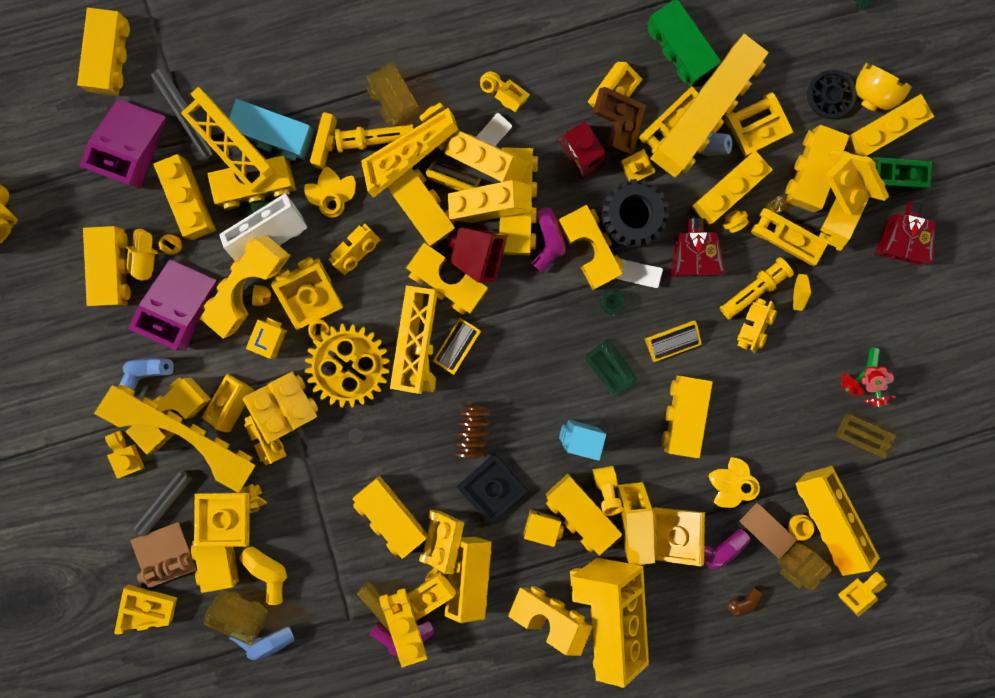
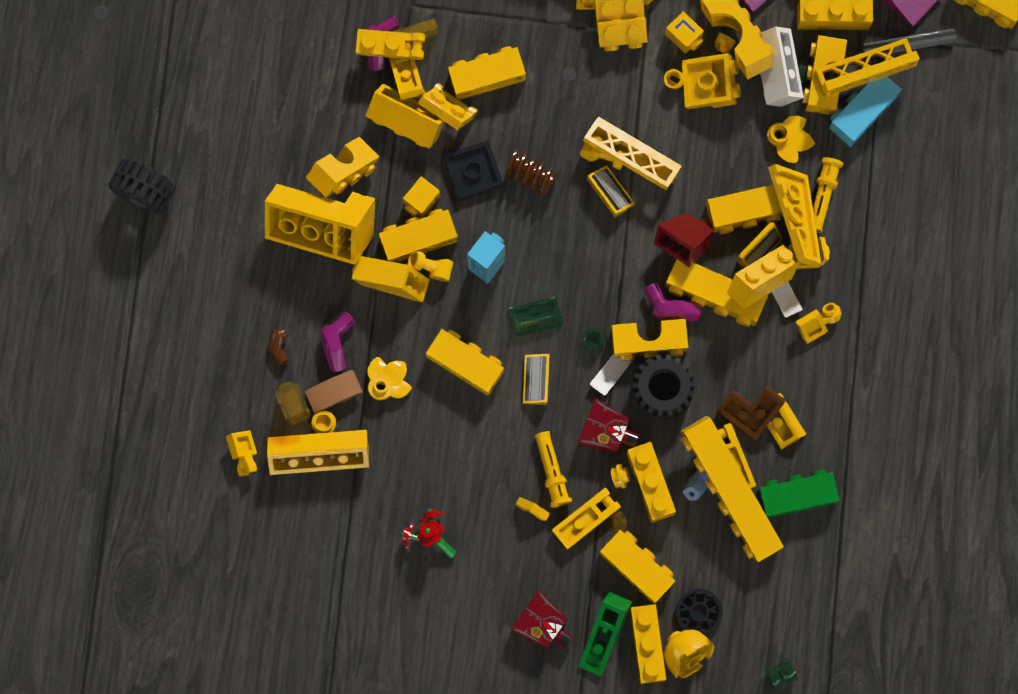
camera: 110 degrees right, 10 degrees down
yellow gear [305,323,389,407] -> none
yellow plate [310,112,337,170] -> none
yellow hinge [328,224,381,275] -> none
clear yellow brick [366,63,421,126] -> none
yellow arch [406,243,488,315] -> none
yellow brick [448,180,532,223] -> none
dark red torso [557,121,606,179] -> none
yellow tile [620,149,655,182] -> none
yellow plate [652,507,705,566] -> none
yellow plate [724,92,793,157] -> none
yellow hinge [737,298,777,354] -> none
yellow hinge [819,198,869,251] -> none
yellow bracket [825,149,889,215] -> none
clear yellow tile [835,413,896,459] -> none

